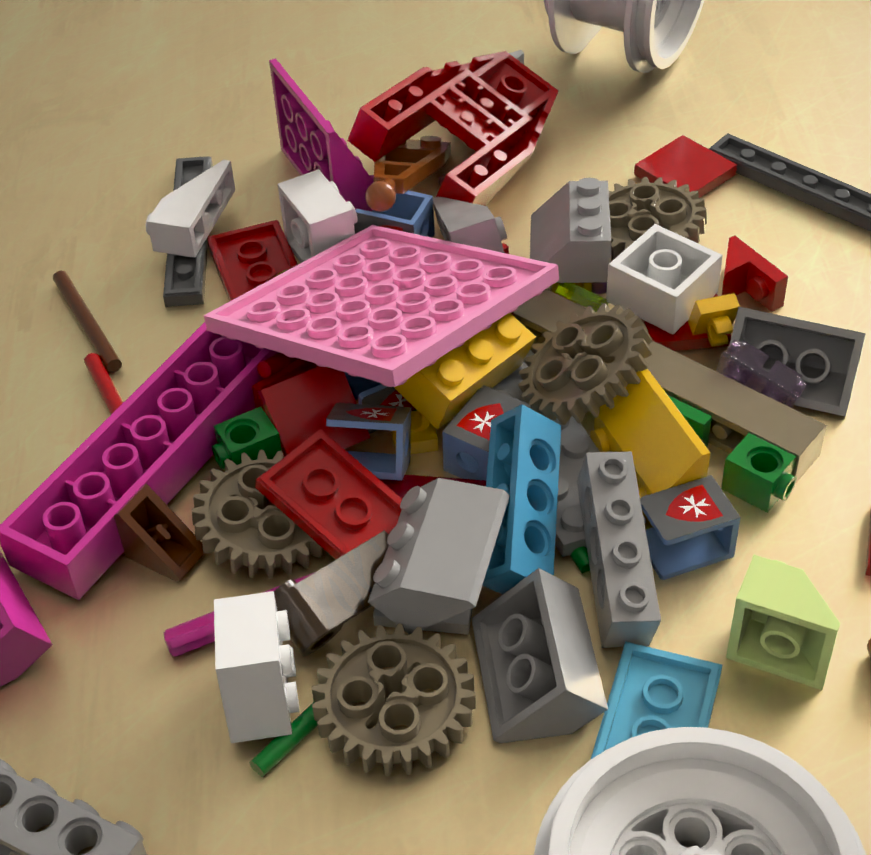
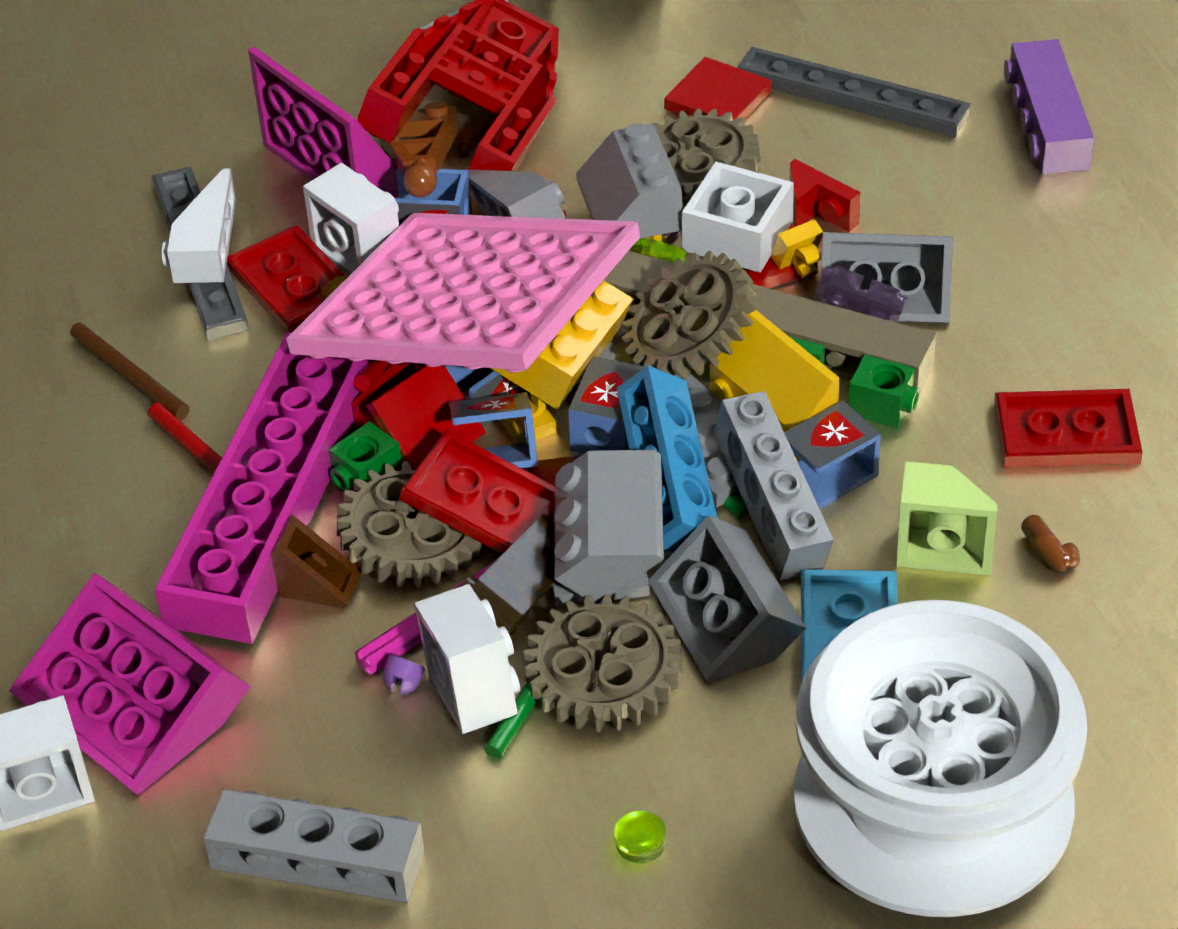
camera: 15 degrees left, 0 degrees up
none -> medium lavender hinge [383,655,425,695]

